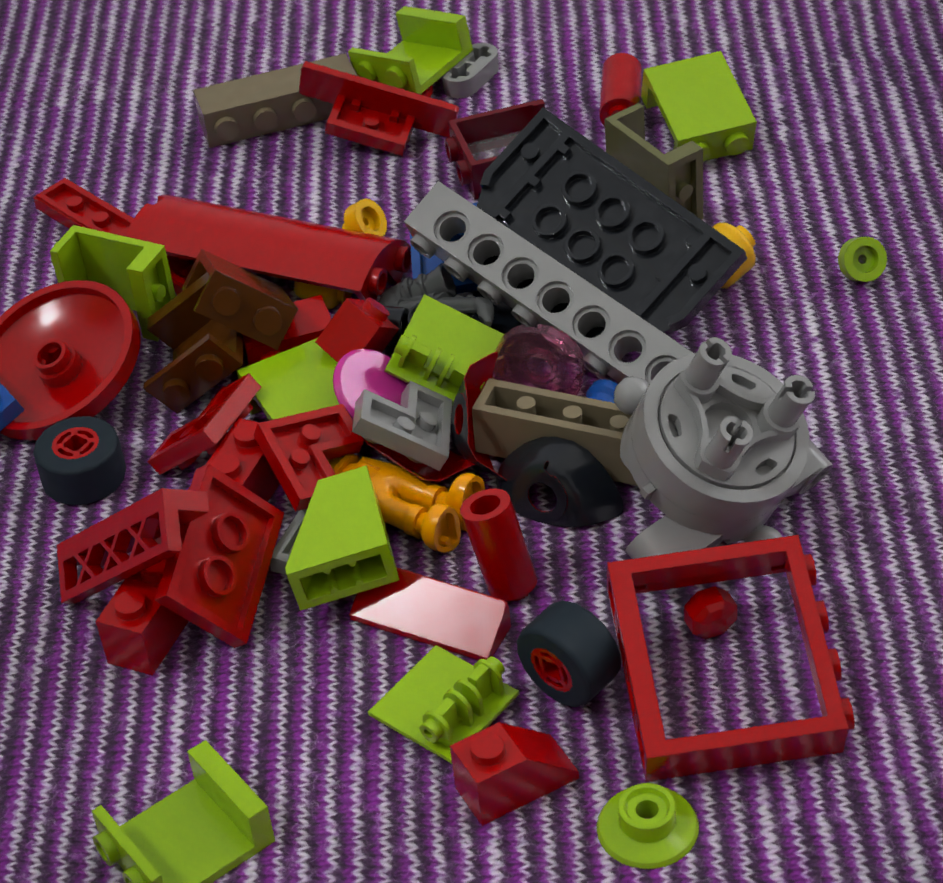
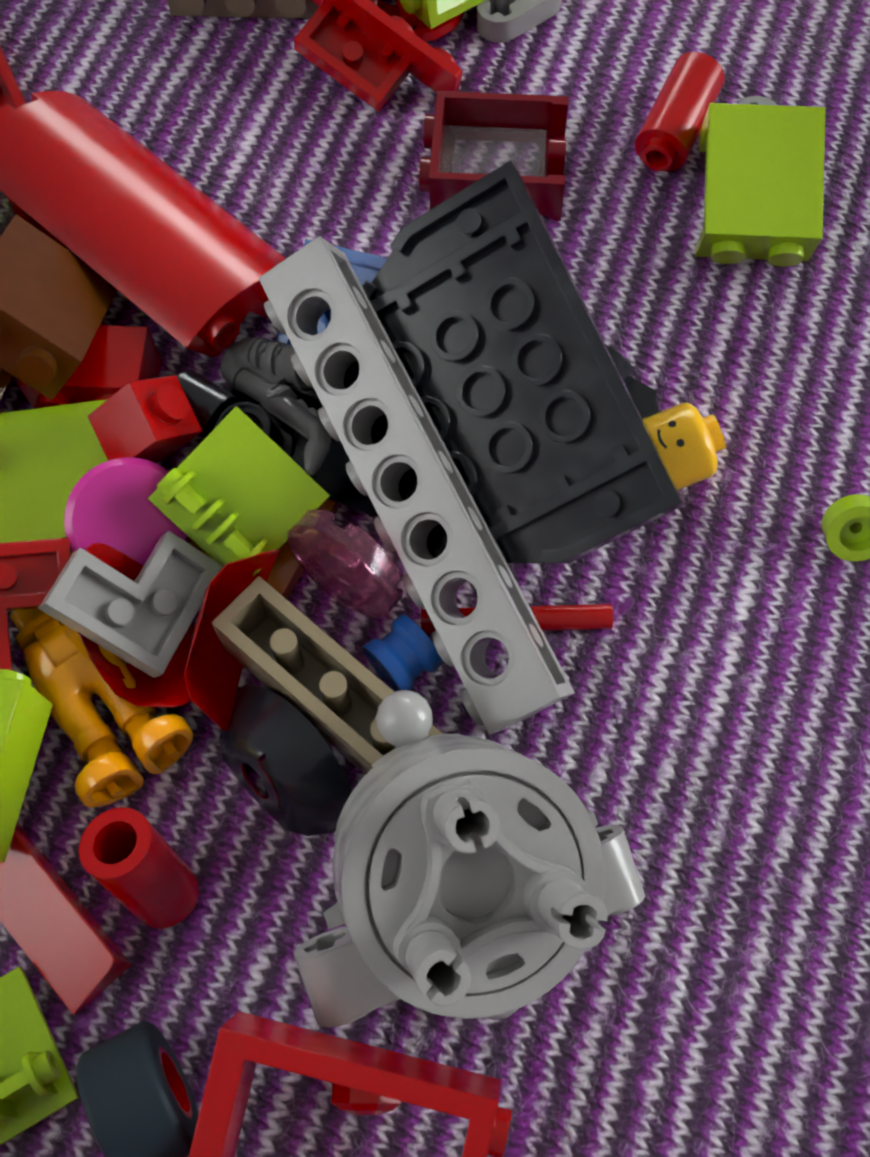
camera: 20 degrees right, 25 degrees up
yellow tile [342,199,387,236] -> none
olive panel [605,103,703,220] -> none

